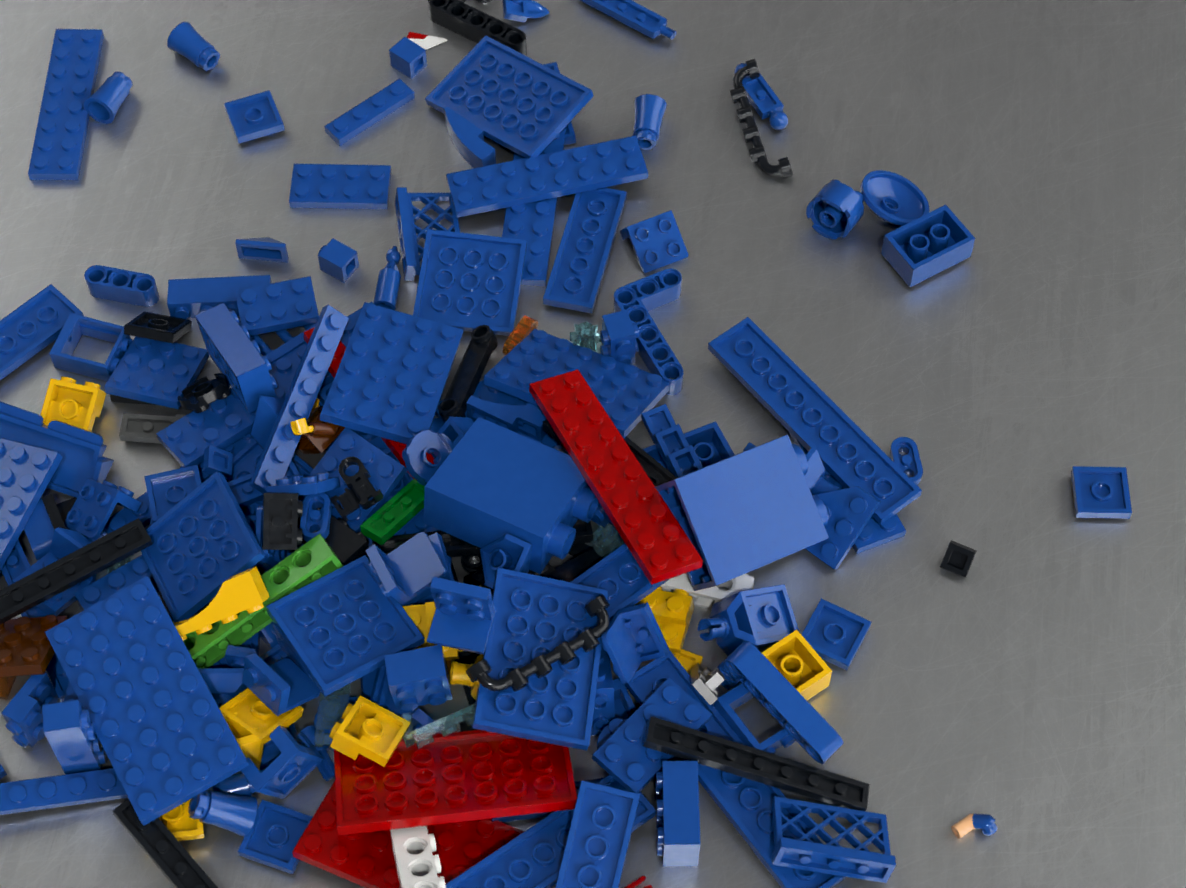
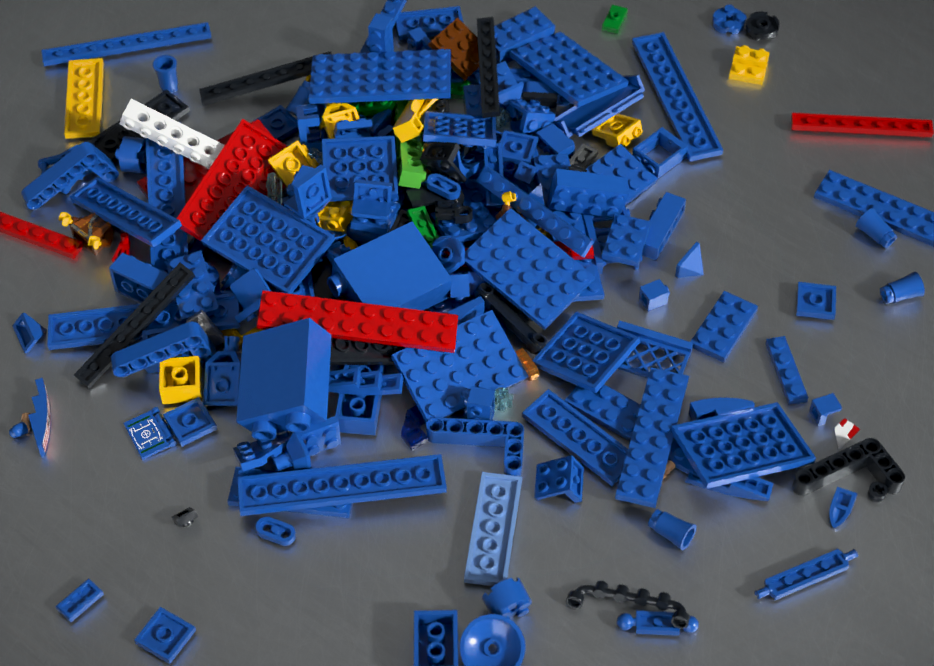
camera: 120 degrees right, 5 degrees down
blue beam [84,265,160,307] -> none
black plate [124,311,192,343] -> none
blue plate [266,473,340,495] -> none
blue wheel [373,246,401,310] -> none
black bar [466,595,610,692] -> none
blue fence [772,796,896,883] -> none
none -> blue slope [28,378,51,457]
none -> blue plate [56,578,104,623]
none -> blue piece [124,407,177,460]
none -> clear blue tile [401,405,429,450]
none -> medium blue plate [464,472,522,586]
none -> blue brick [536,124,575,159]

